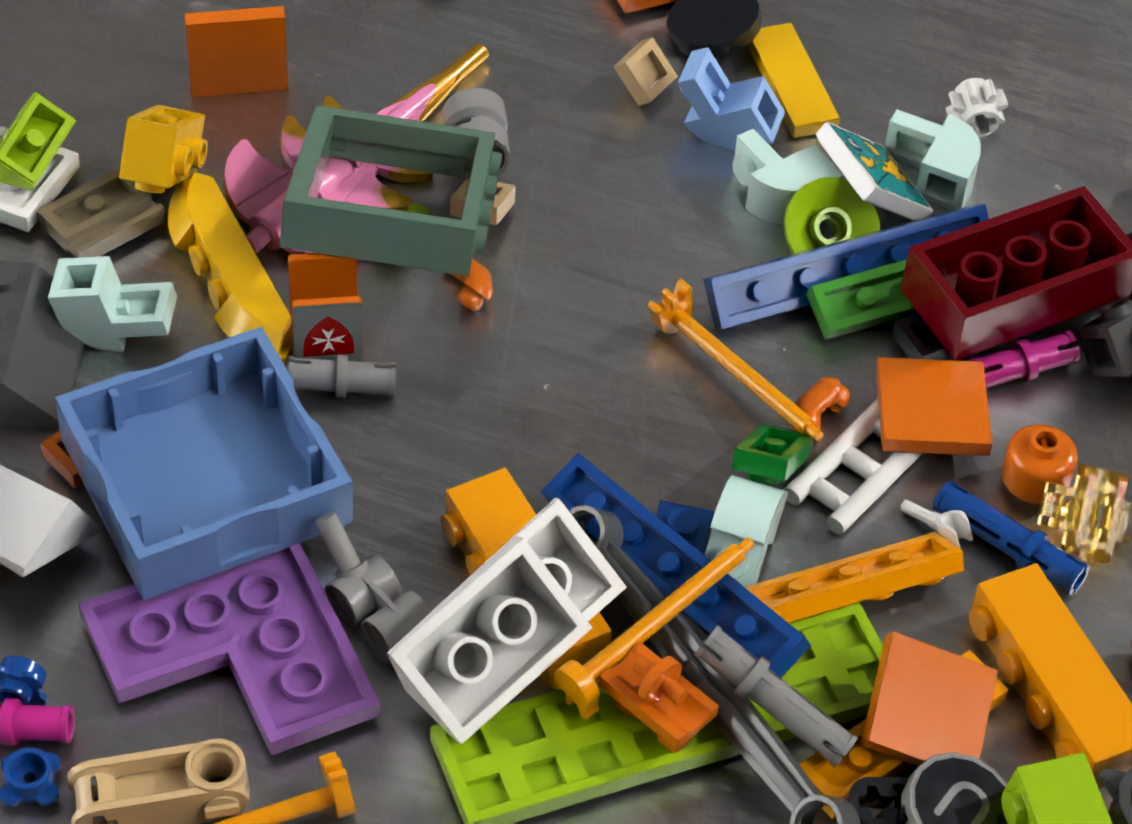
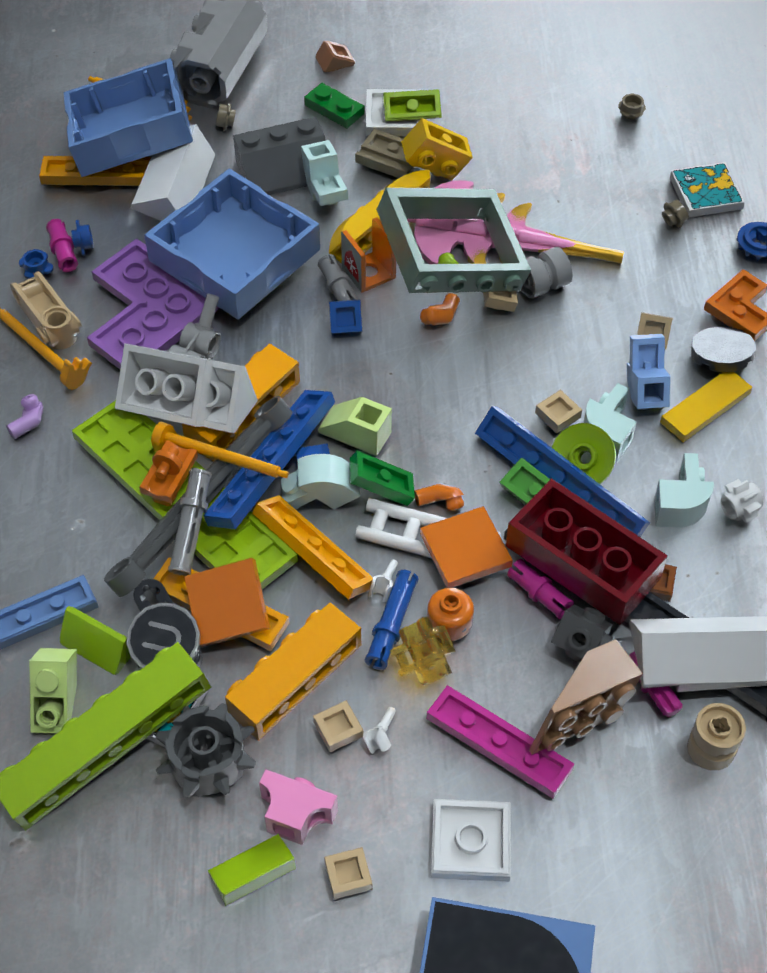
camera: 70 degrees right, 5 degrees up
orange tile [184,6,288,98] -> none
light orange piece [647,279,823,441] -> none
tile [815,122,934,221] -> none
none -> yellowish green slope [318,397,392,456]
none -> blue plate [329,299,362,333]
none -> tan plate [535,389,582,433]

